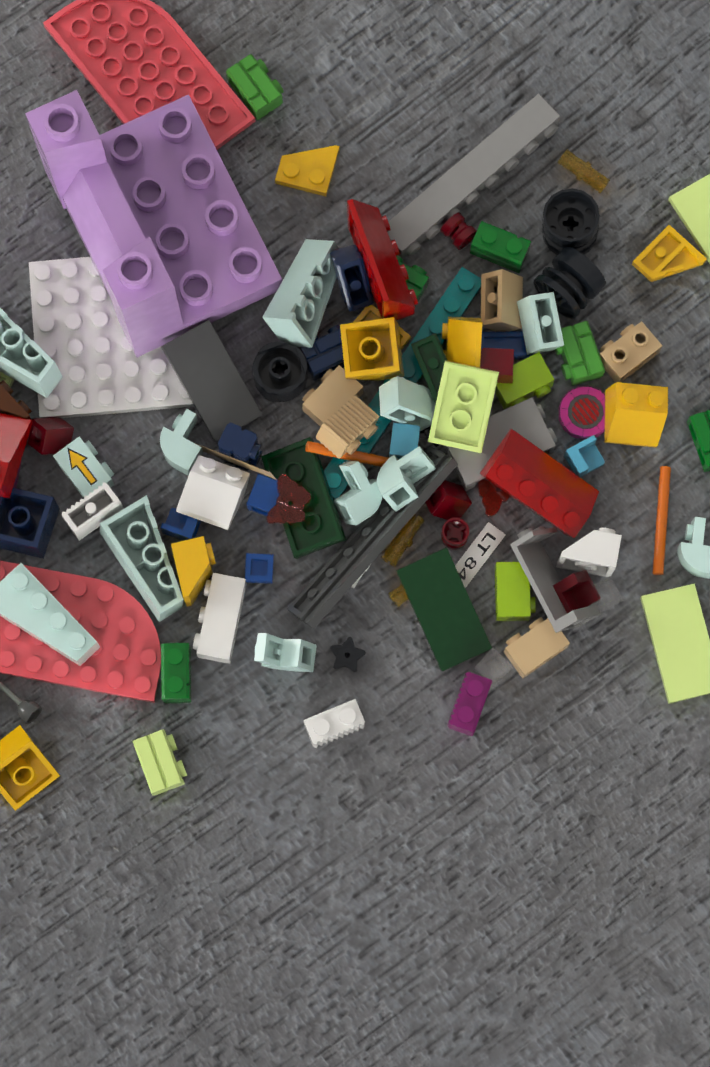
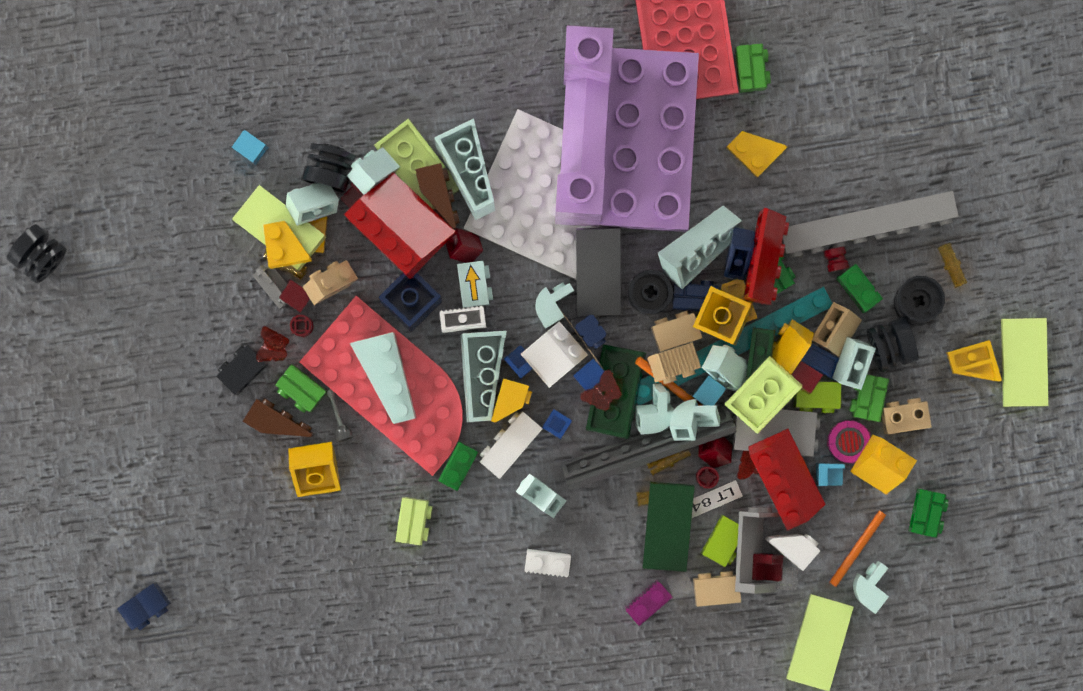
camera: 35 degrees right, 10 degrees up
black plate [330,637,366,672] -> none

